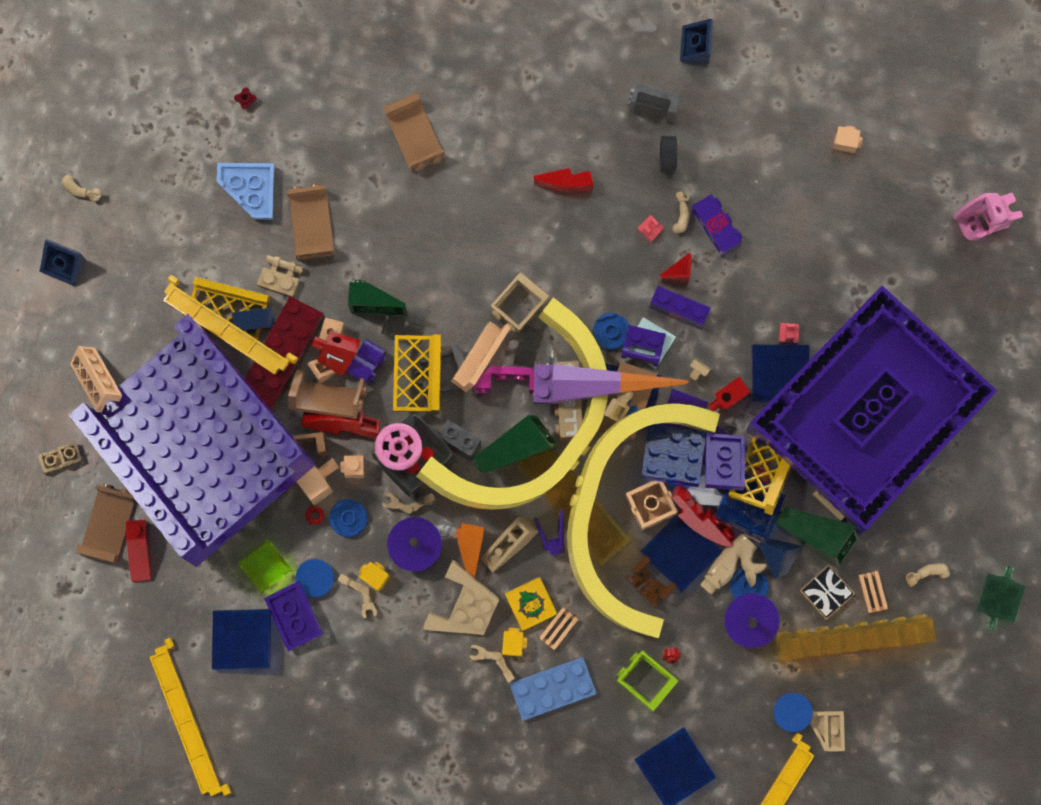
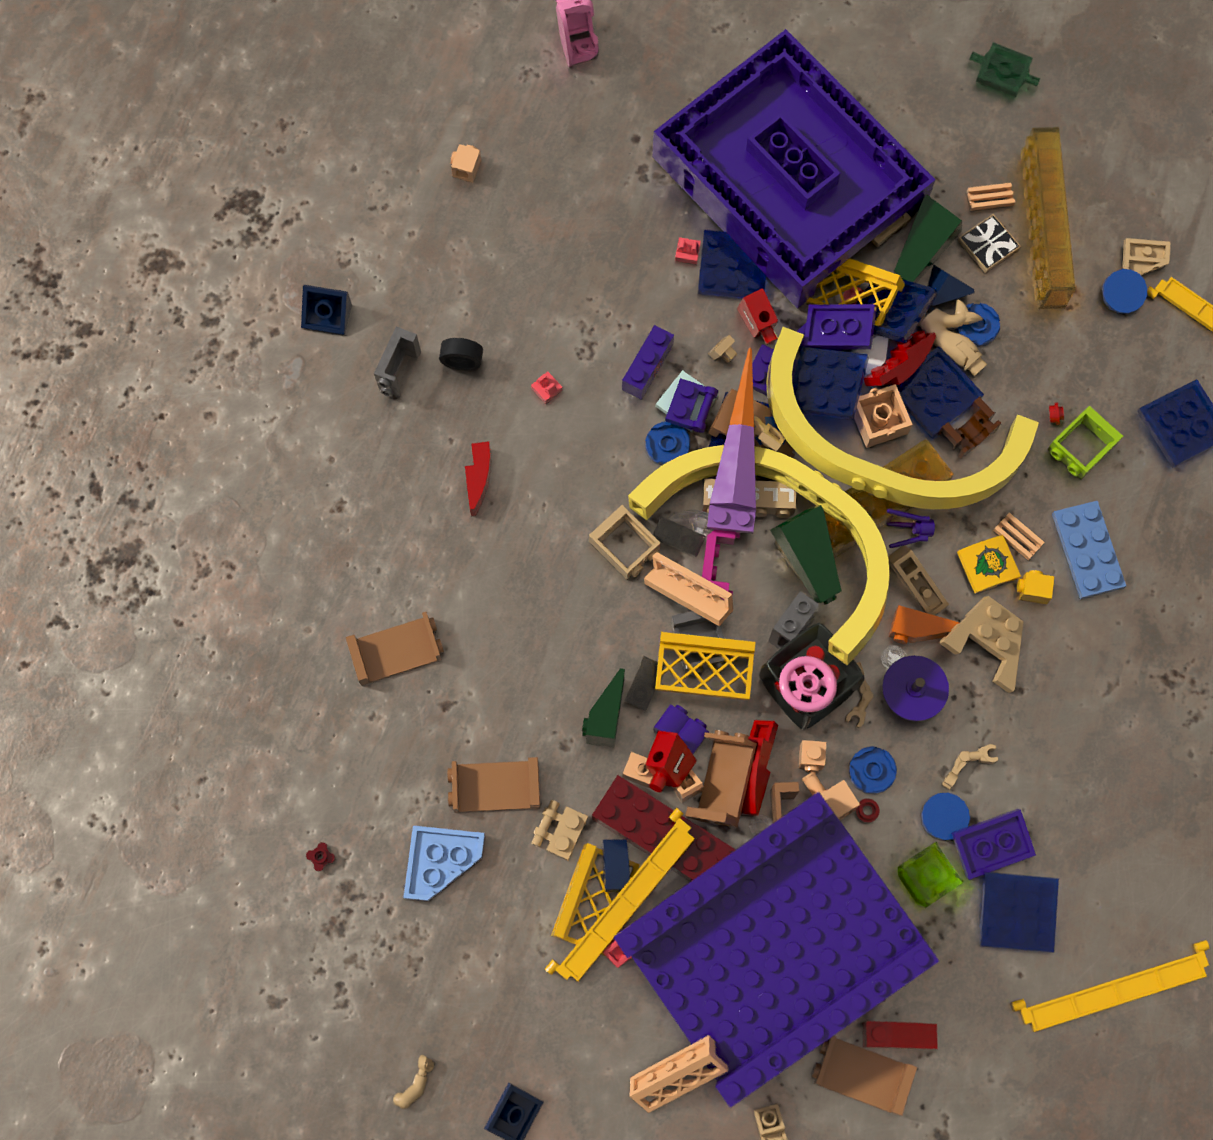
camera: 85 degrees left, 5 degrees down
yellow brick [359,561,390,592] -> none
tan piece [470,645,515,684] -> none
red slope [659,253,692,286] -> none
tan arm [673,191,691,234] -> none
dark purple brick [691,194,742,257] -> none
dark purple piece [724,593,780,648] -> none
tan arm [906,564,950,587] -> none

